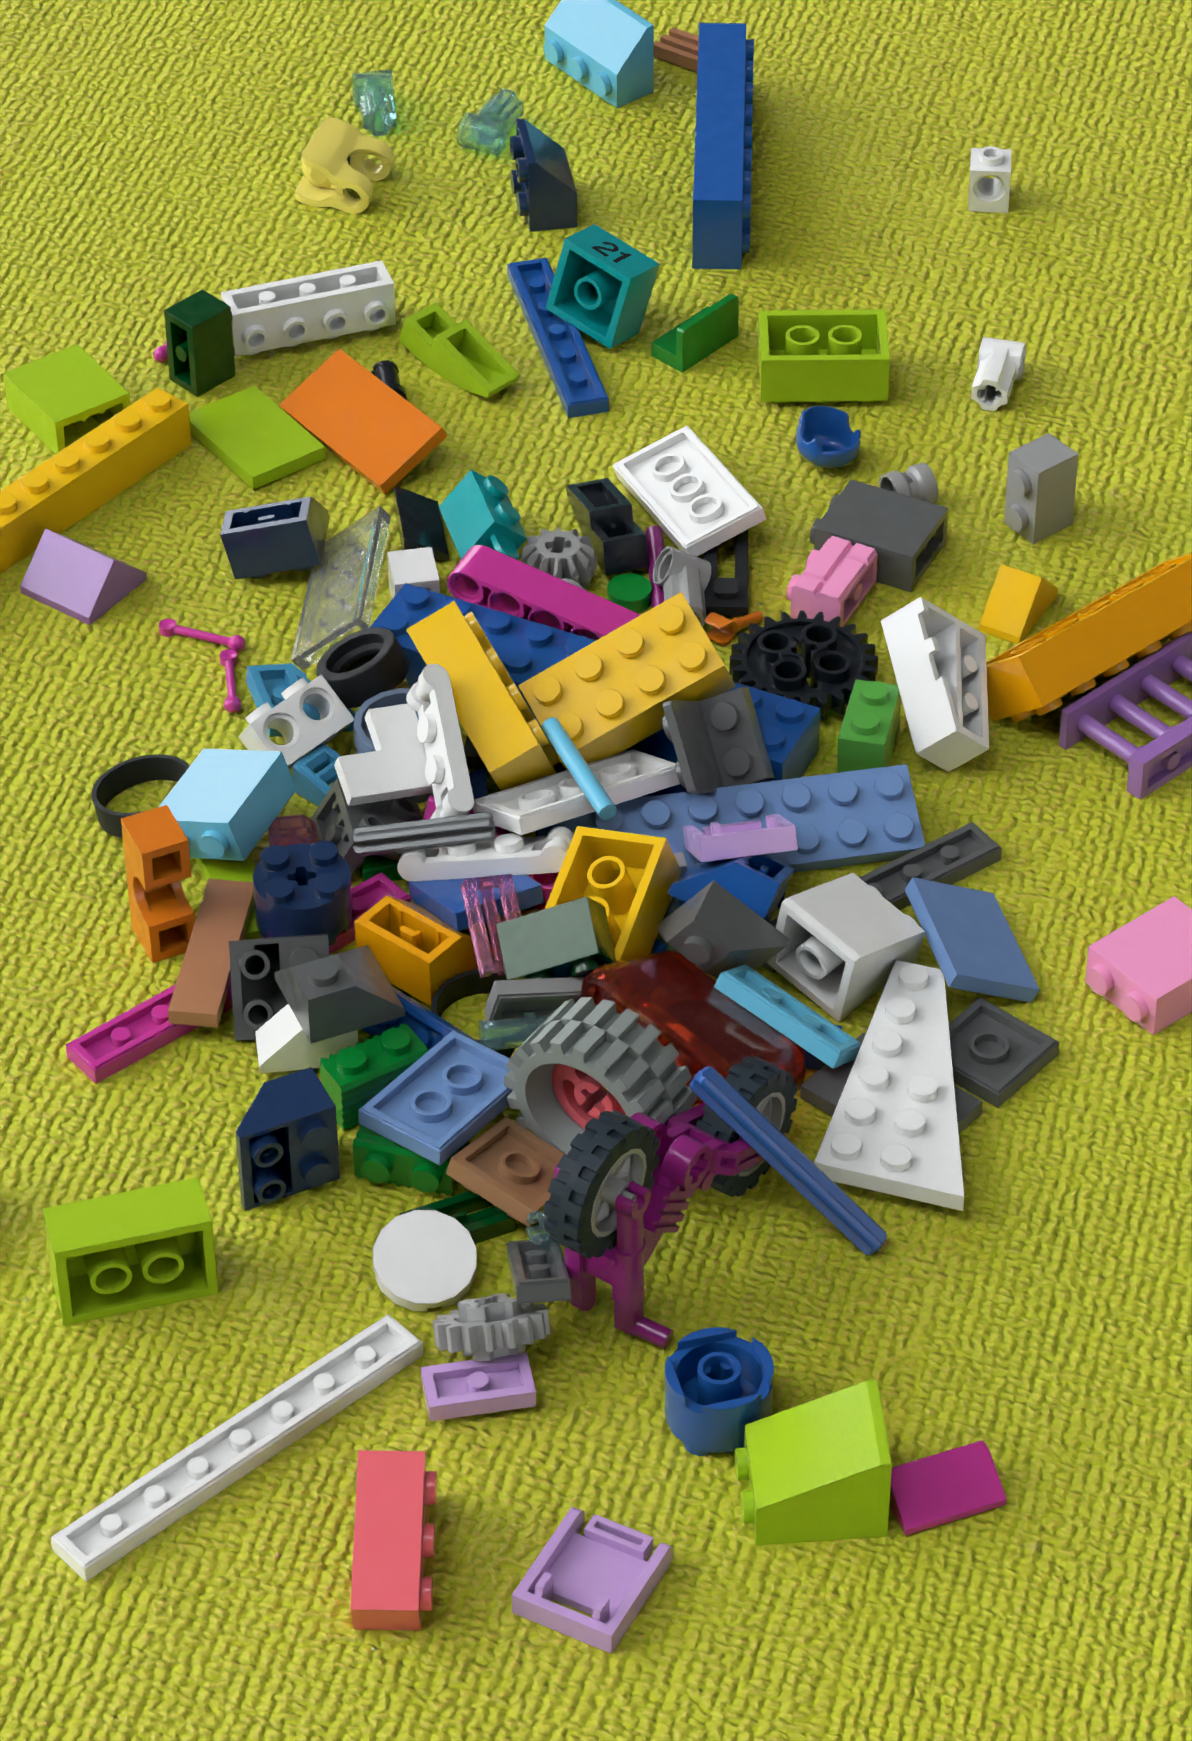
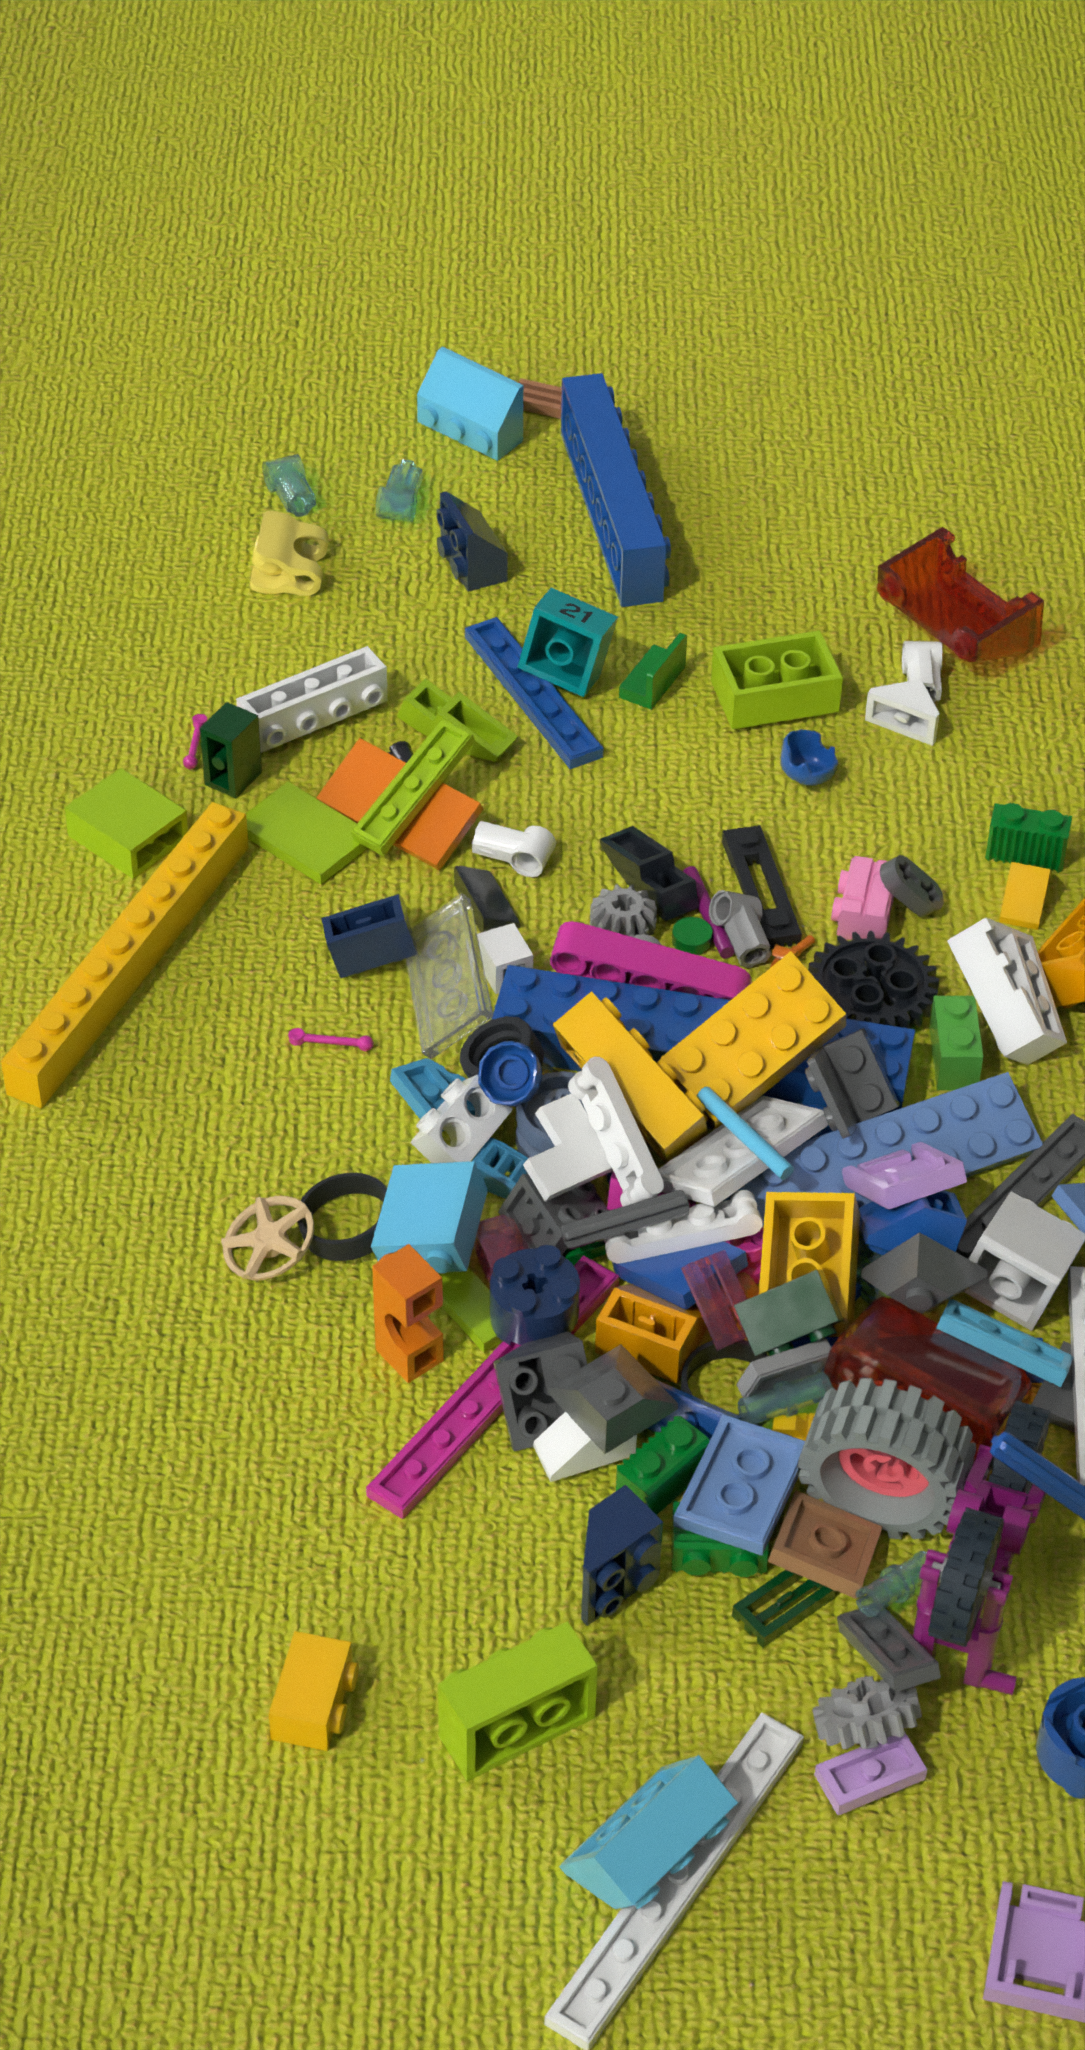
camera: 15 degrees left, 5 degrees up
slope [20,528,147,625] -> none
nougat tile [168,878,255,1028] -> none
dark pink hinge [220,649,242,713] -> none
coral wedge [350,1450,437,1630] -> none
white tile [373,1210,477,1311] -> none
teal brick [439,469,527,560] -> none
white tile [612,426,766,557] -> none
dark grey brick [810,480,948,592] -> none
light grey wheel [879,462,938,504] -> none
white brick [968,146,1012,213] -> none
light grey brick [1004,433,1078,544] -> none
none -> tan wheel [221,1196,314,1280]
none -> lime tile [350,718,475,856]
none -> white piece [472,821,556,878]
none -> blue hair [478,1041,543,1107]
none -> medium azure slope [559,1755,738,1910]
none -> white slope [865,679,939,746]
none -> clear red windscreen [877,527,1044,662]
none -> dark grey beam [880,855,944,917]
none -> green brick [985,803,1072,873]

